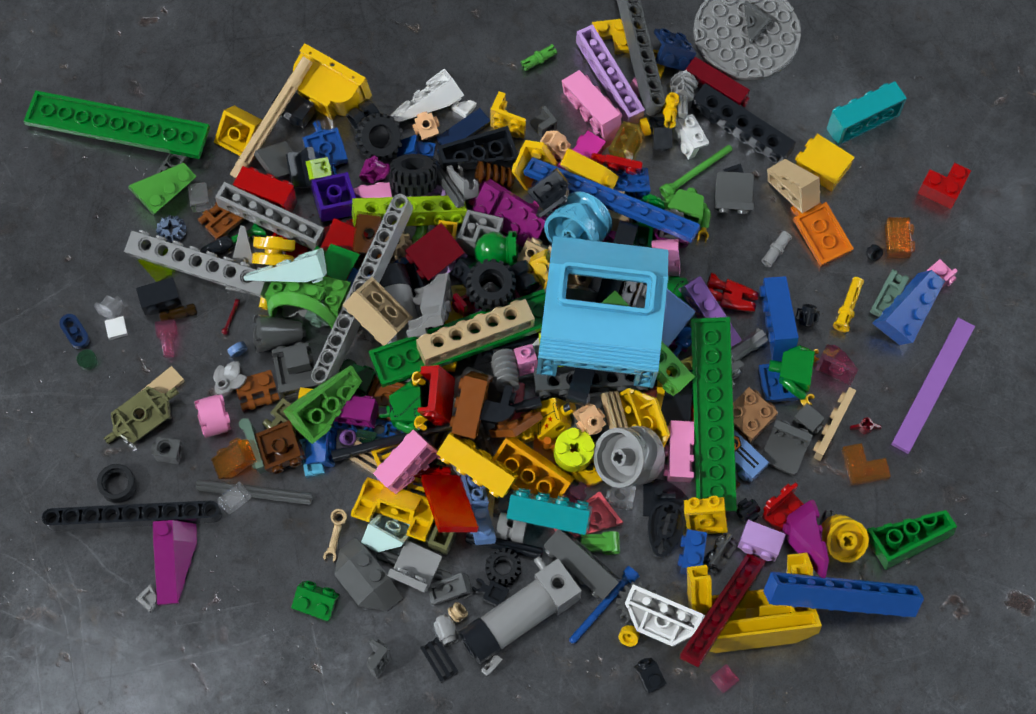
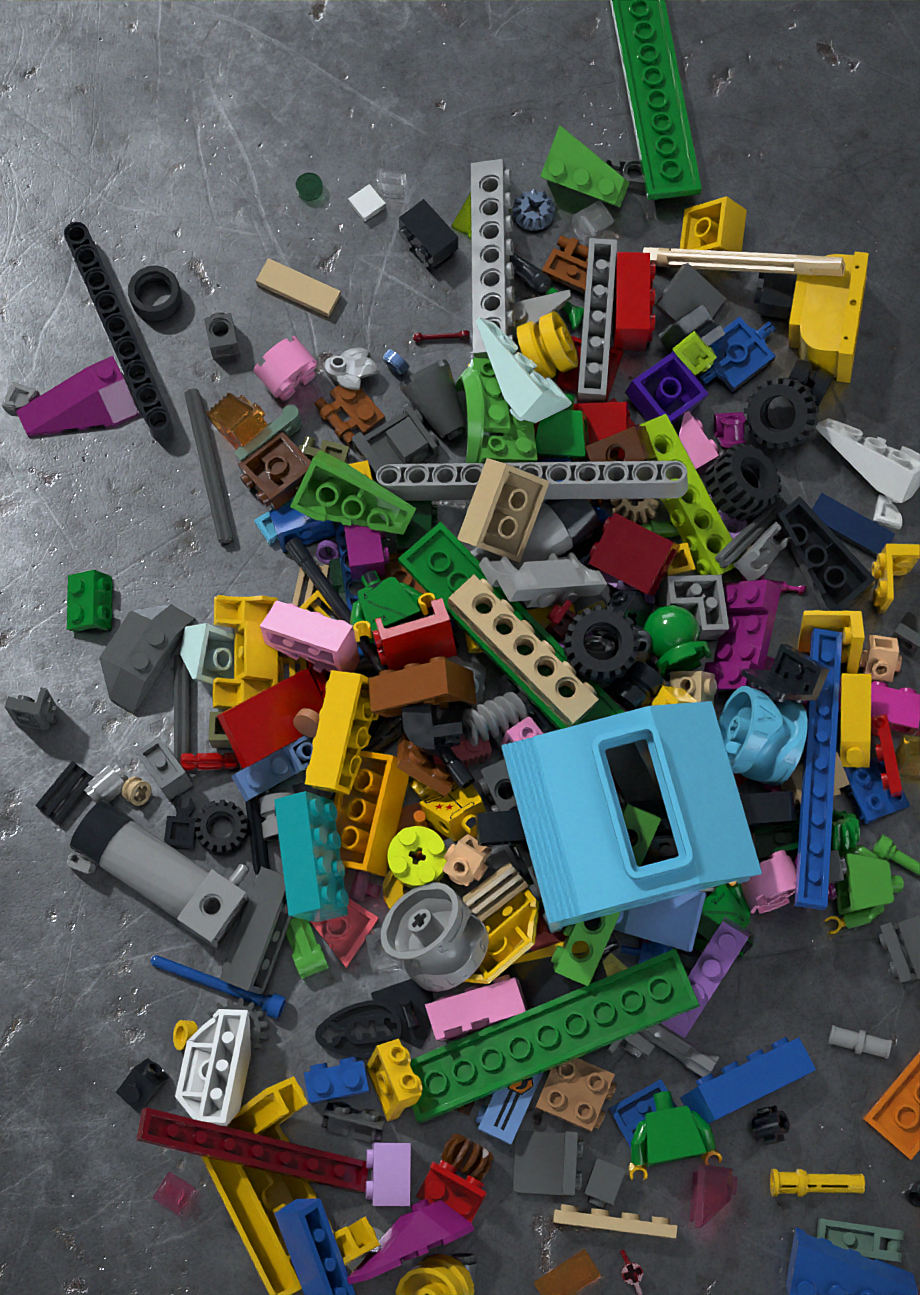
camera: 70 degrees right, 5 degrees up
dark blue plate [59,314,90,349] -> none
olive plate [104,386,179,444] -> none
clear pink pin [155,319,177,358] -> none
dark brown axle [159,303,197,324] -> none
clear brick [217,481,252,515] -> none
tan brick [323,509,347,563] -> none
light grey bracket [387,541,442,593] -> none
blue slope [397,135,436,159] -> none
light nougat brick [412,111,440,142] -> none
reddish brown piece [475,161,515,191] -> none
red piece [707,273,759,312] -> none
black gear [736,498,761,522] -> none
none -> red axle [180,752,238,770]
none -> nougat tile [293,709,319,737]
none -> reddish brown gear [441,1134,494,1180]

